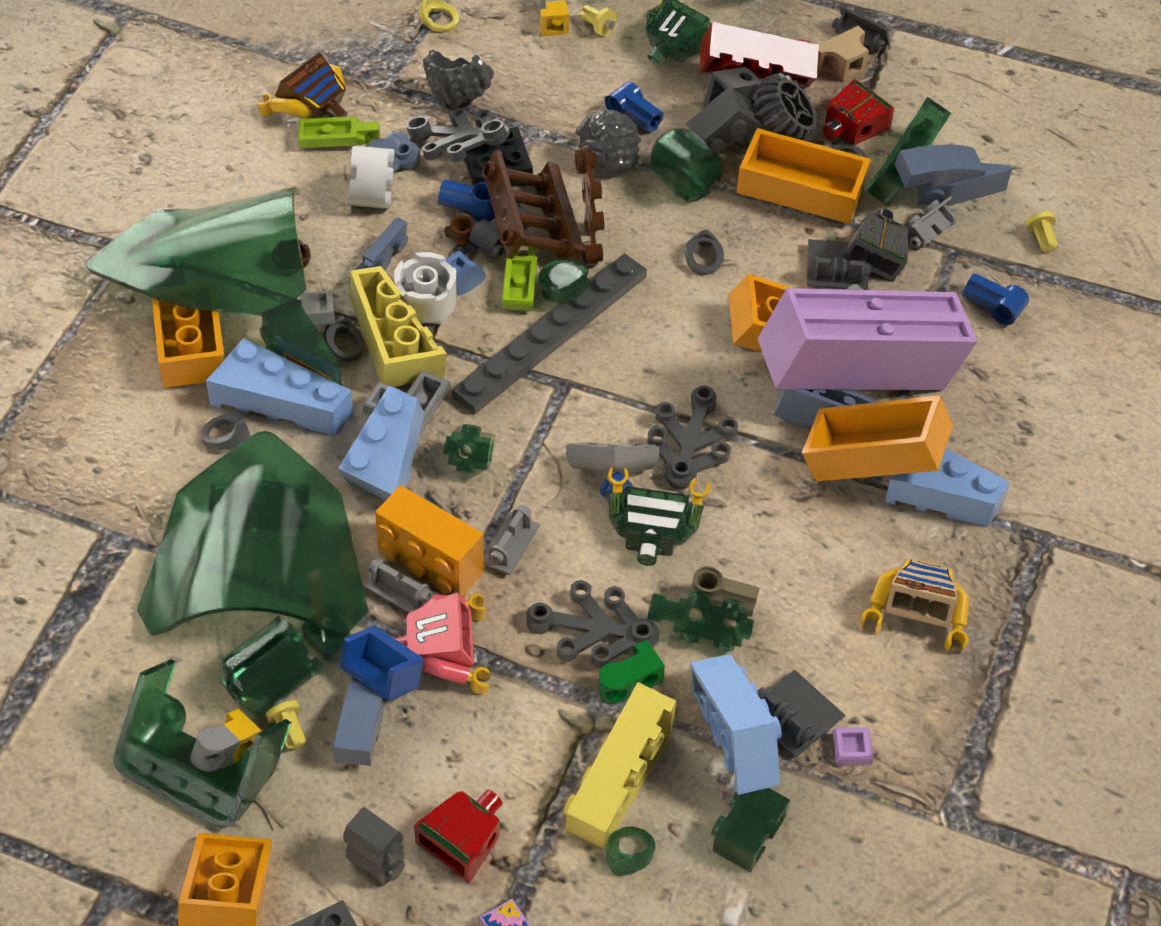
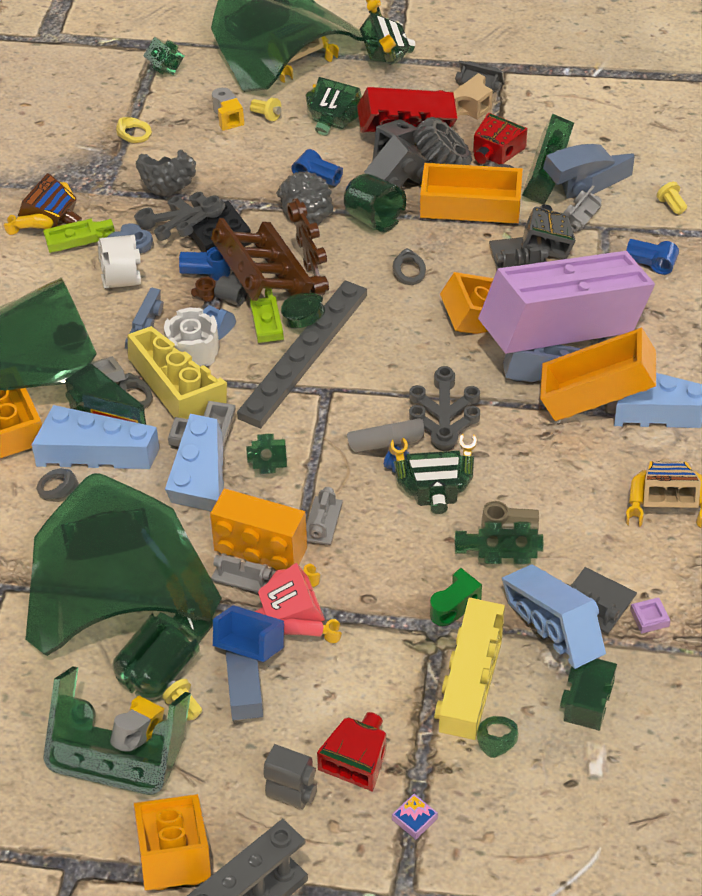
camera: 10 degrees left, 5 degrees down
dark grey plant [526,580,659,668] -> none

